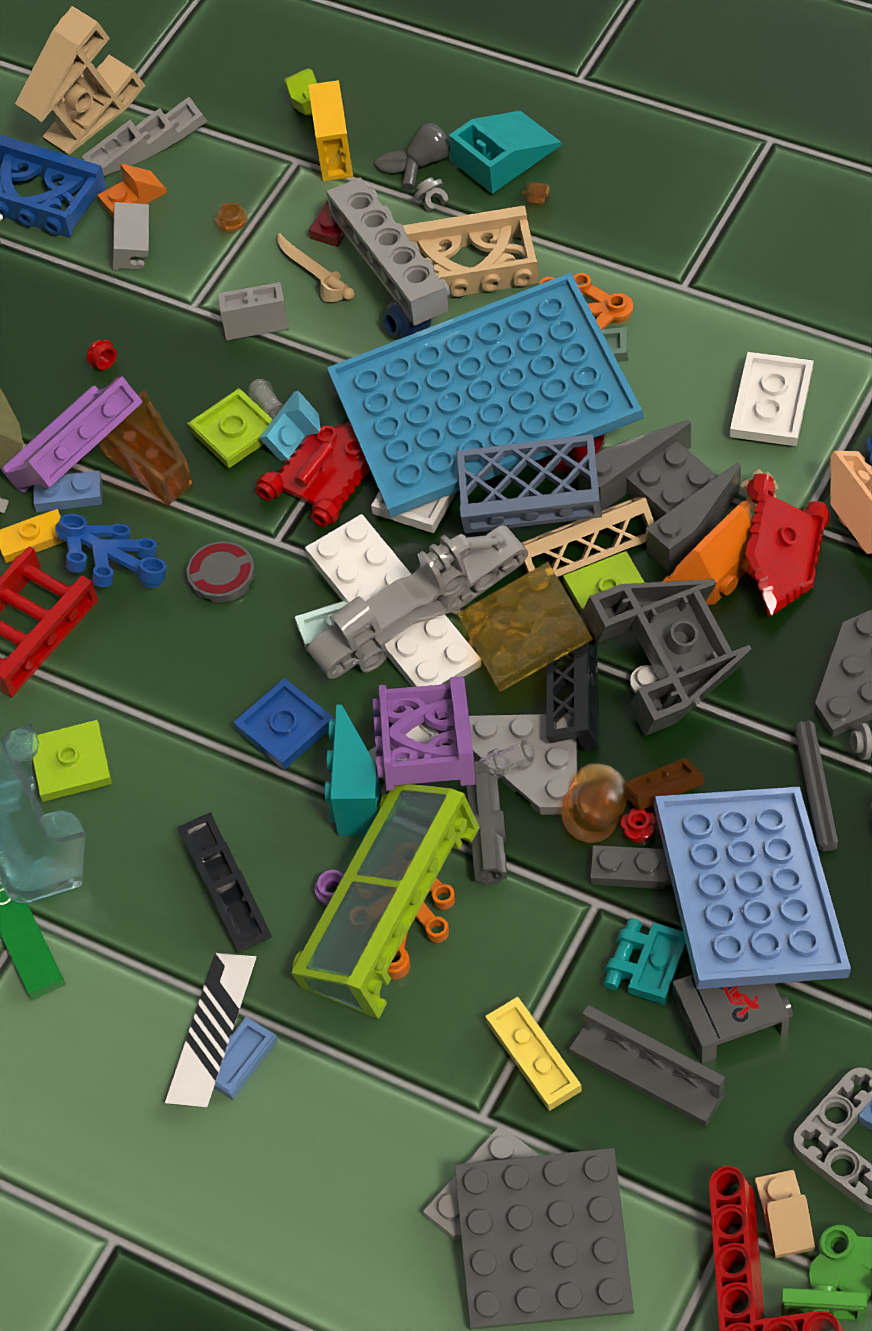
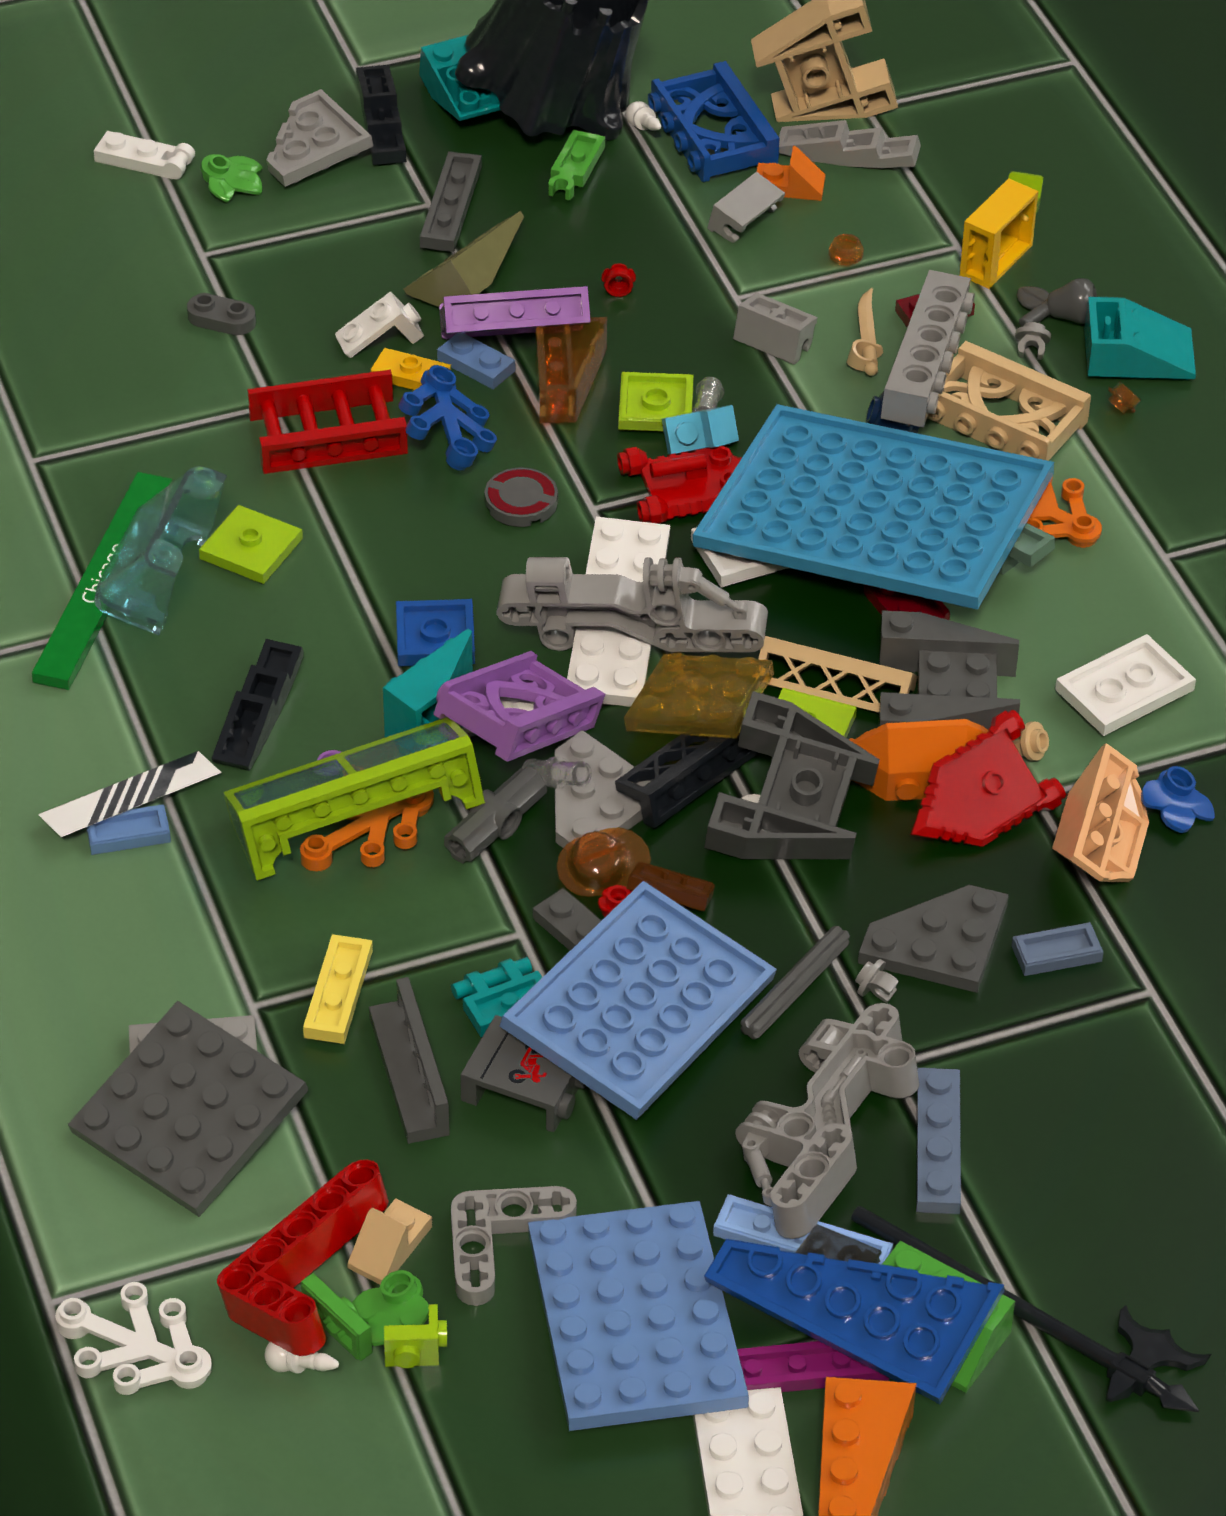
camera: 35 degrees right, 10 degrees down
sand blue fence [457,434,602,533] -> none

